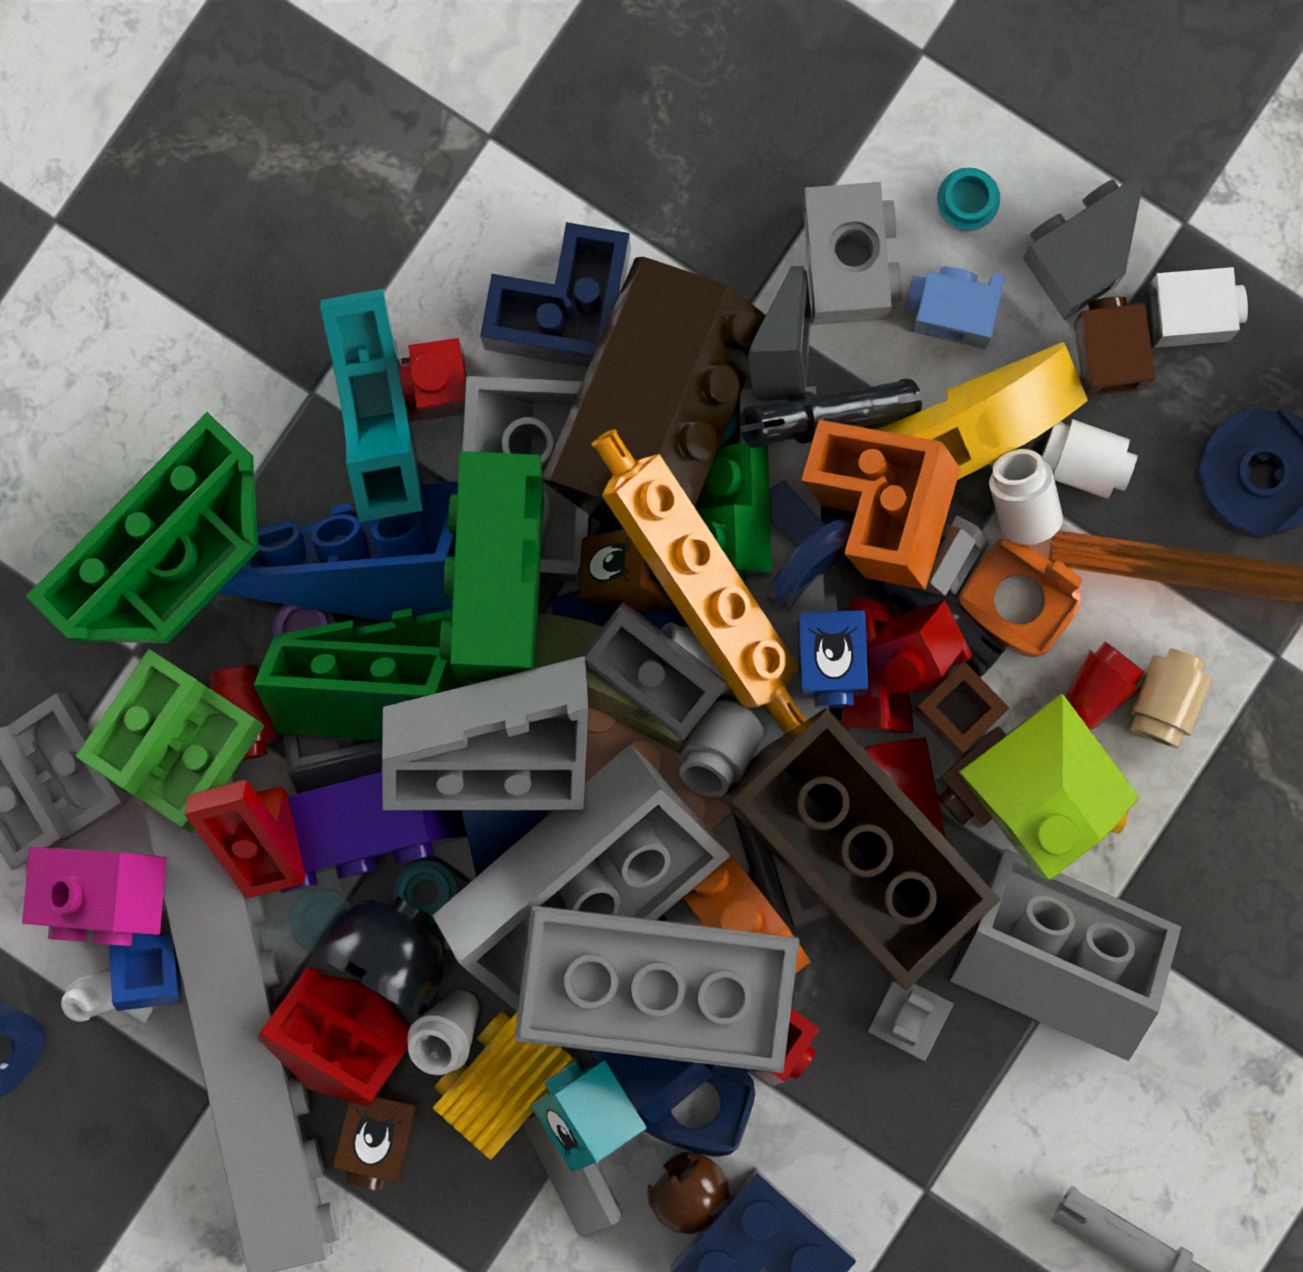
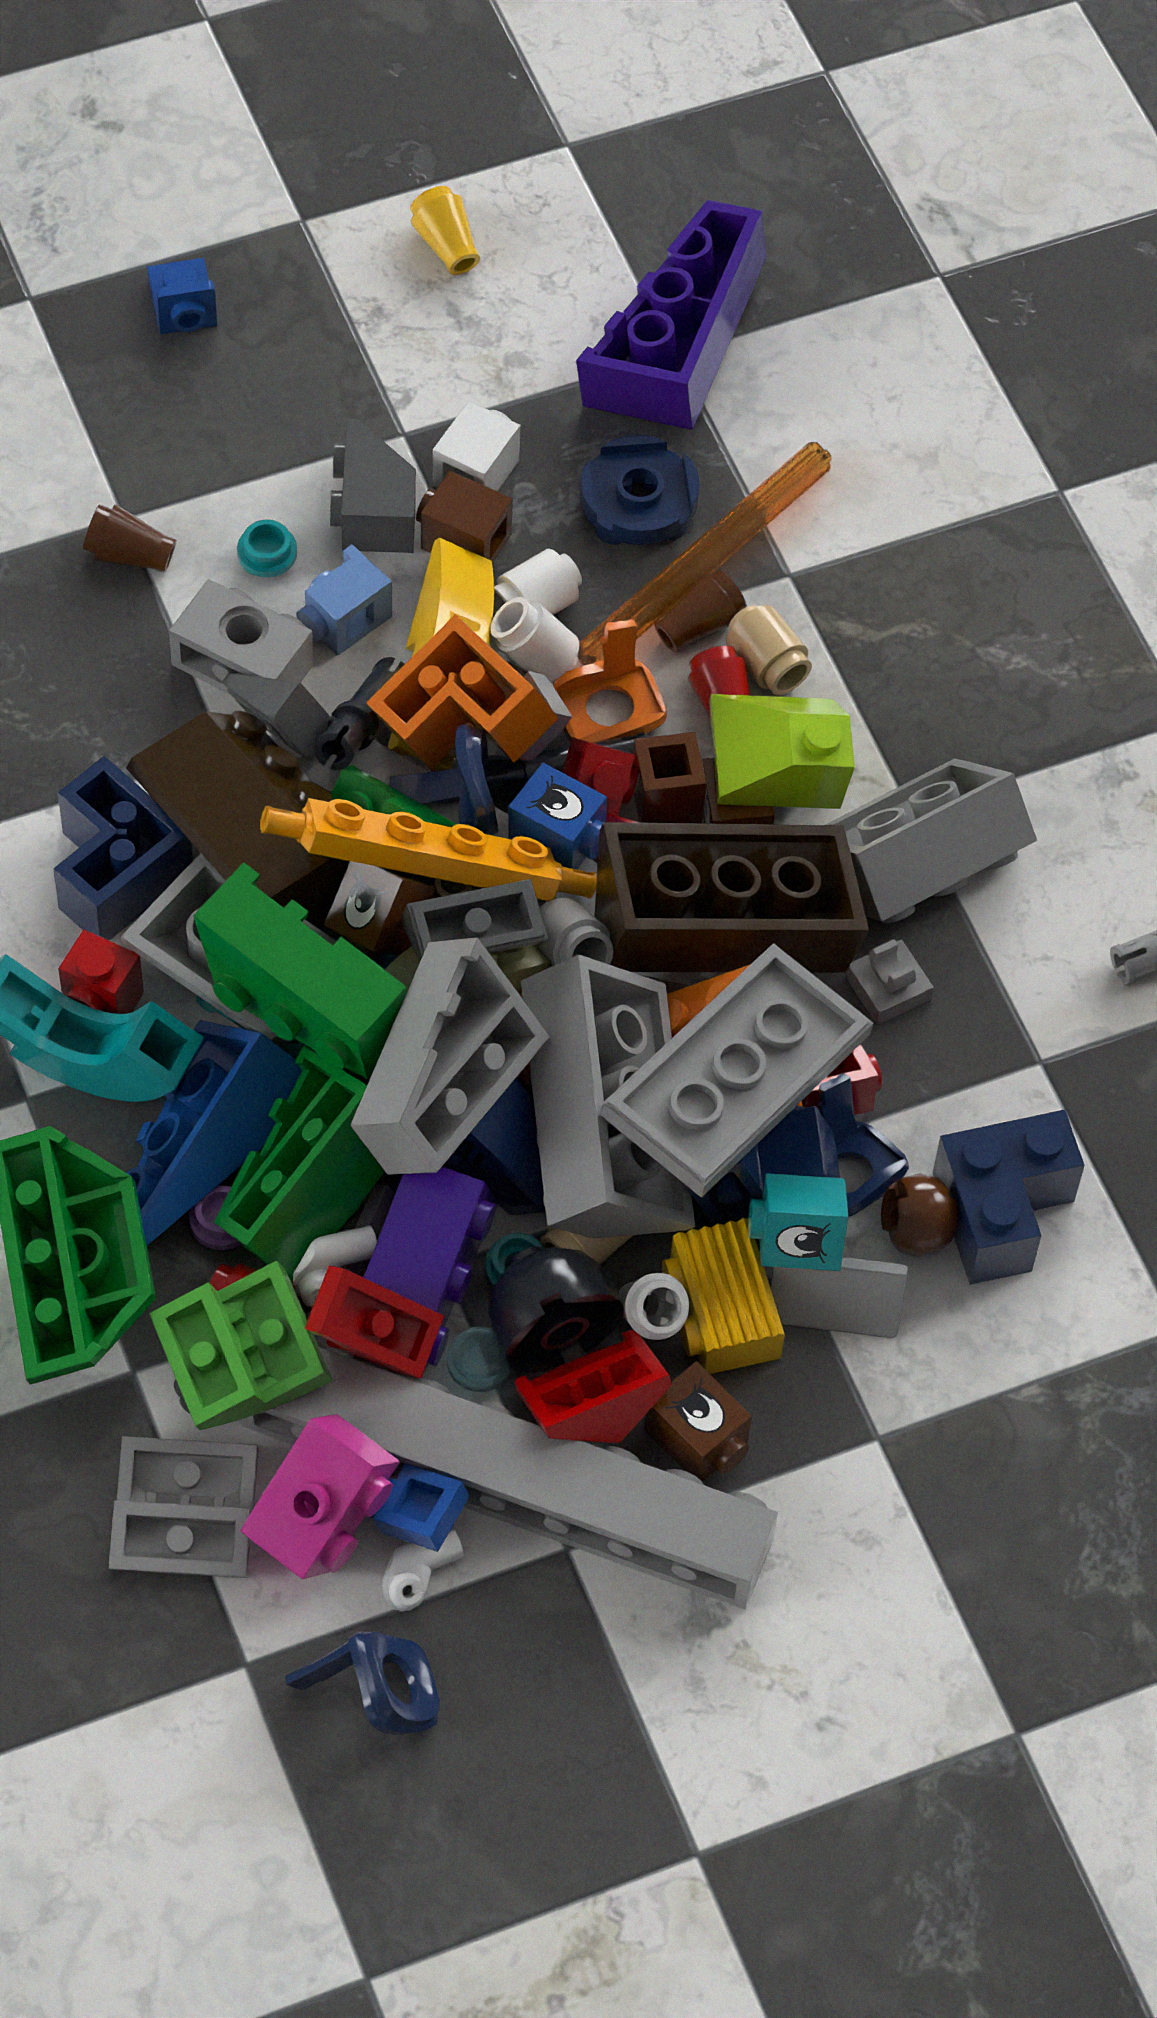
camera: 65 degrees left, 25 degrees down
none -> reddish brown cone [83,504,177,573]
none -> white arm [293,1225,377,1308]
none -> reddish brown cone [654,570,747,653]

